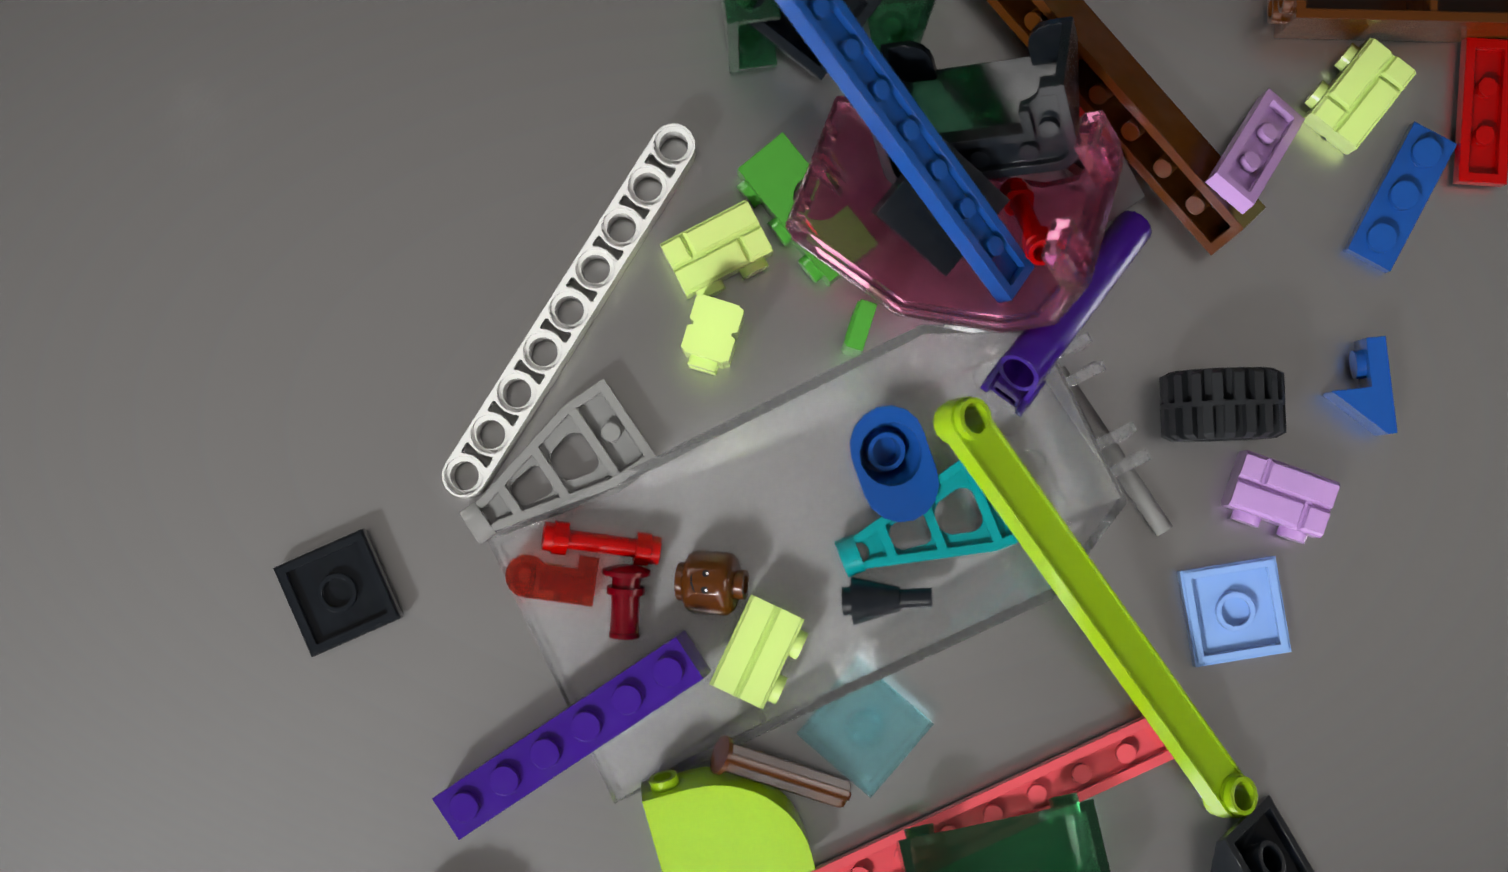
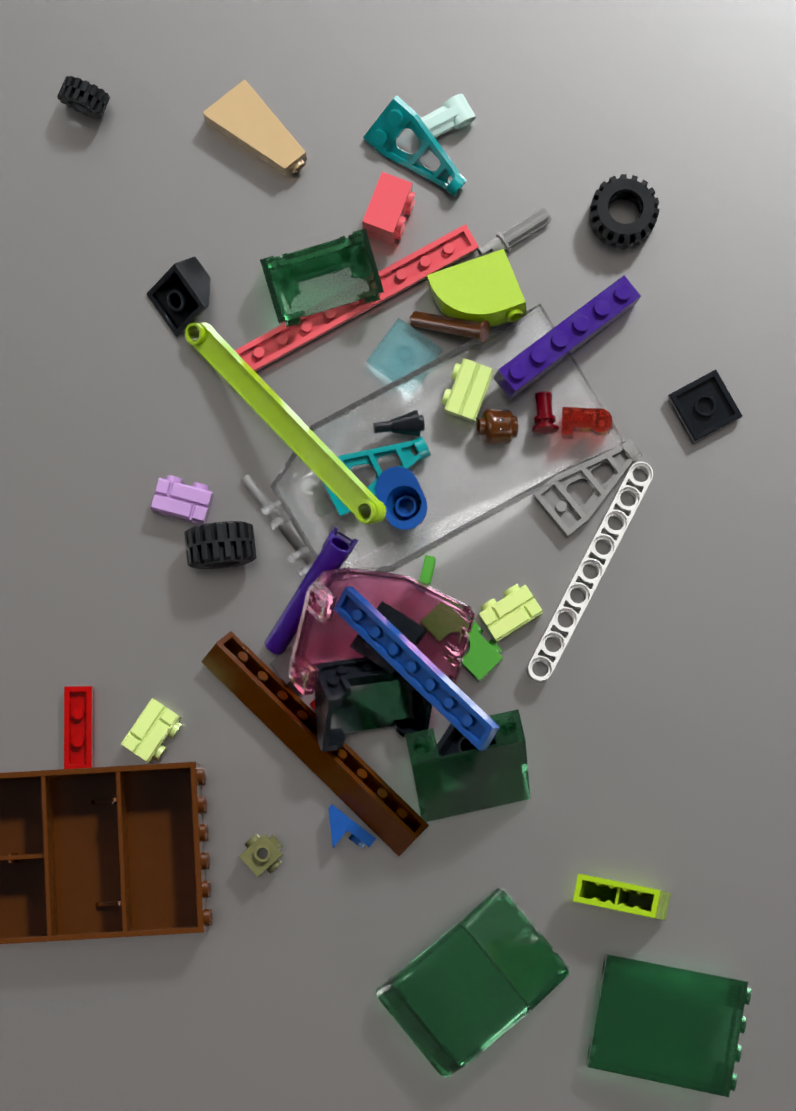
camera: 175 degrees right, 5 degrees down
red bar [541,520,662,566] -> none
yellowish green brick [681,294,744,376] -> none
red bar [1000,177,1058,266] -> none
light blue tile [1177,556,1292,667] -> none
lavender plate [1205,88,1305,214] -> none
blue slope [1323,336,1398,436] -> none
blue plate [1343,122,1457,273] -> none

